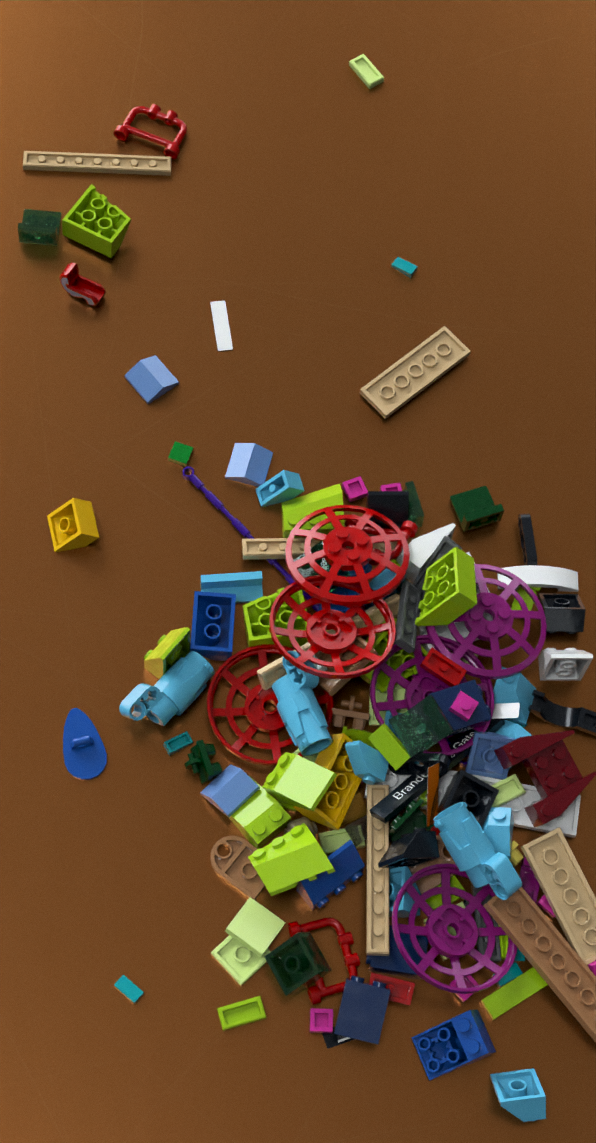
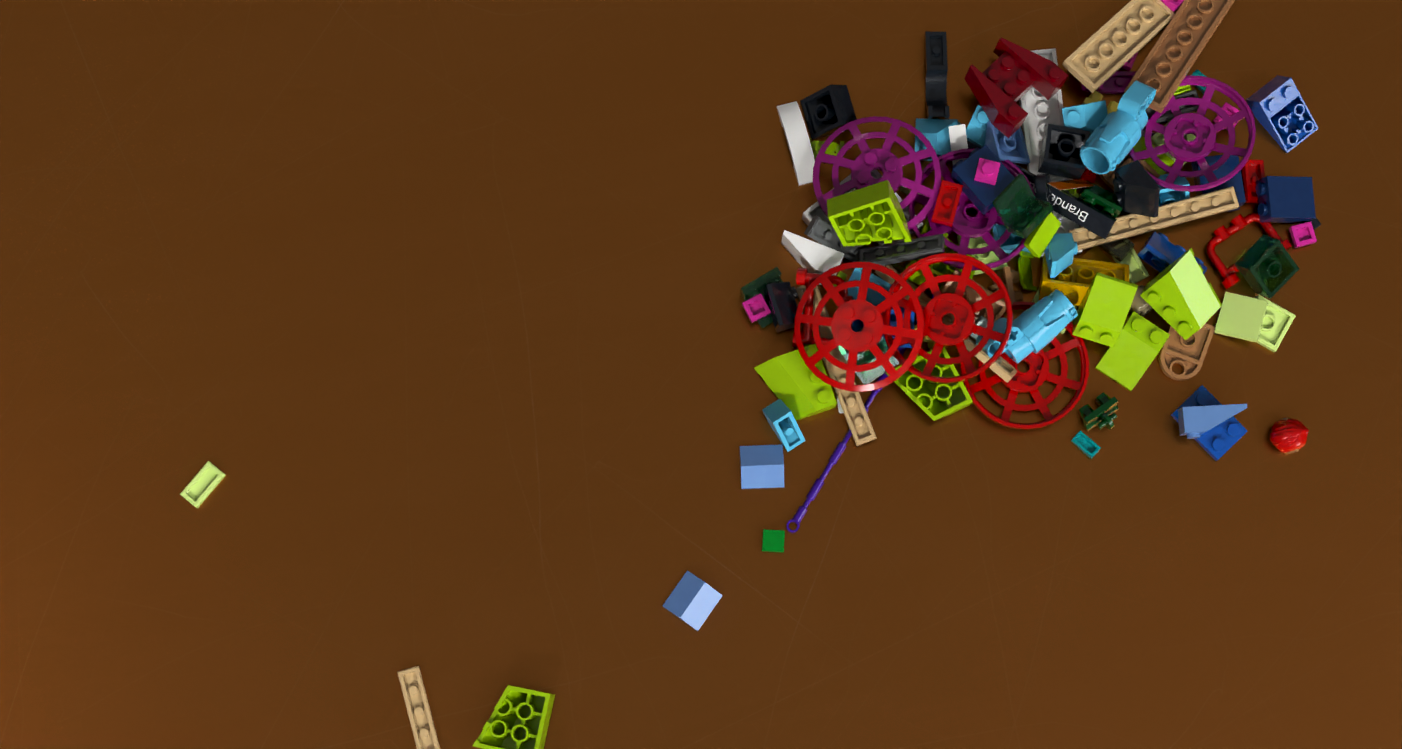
camera: 105 degrees left, 15 degrees up
yellow slope [47,498,99,552] -> none
red animal [59,263,106,306] -> none
blue shield [63,708,107,780] -> none
red bar [113,104,187,160] -> none
teal piece [114,975,144,1004] -> none
medium azure piece [119,651,215,726] -> none
lime slope [144,627,190,679] -> none
blue slope [190,591,236,661] -> none
medium azure panel [200,571,263,604] -> none
medium blue slope [200,764,260,817] -> none
white sticker [210,301,233,351] -> none
lime tile [217,996,266,1031] -> none
dark pink plate [342,476,368,502] -> none
tan plate [359,326,471,419] -> none
teal piece [391,257,418,278] -> none
dark green bracket [450,486,504,532] -> none
lime tile [480,967,548,1020] -> none
medium azure slope [490,1068,546,1122] -> none
yellowish green tile [491,774,526,807] -> none
black beam [518,513,537,566] -> none
white slope [538,648,593,681] -> none
none -> blue plate [1171,385,1247,461]
none -> medium blue slope [1178,404,1247,439]
none -> red hair [1269,417,1309,454]

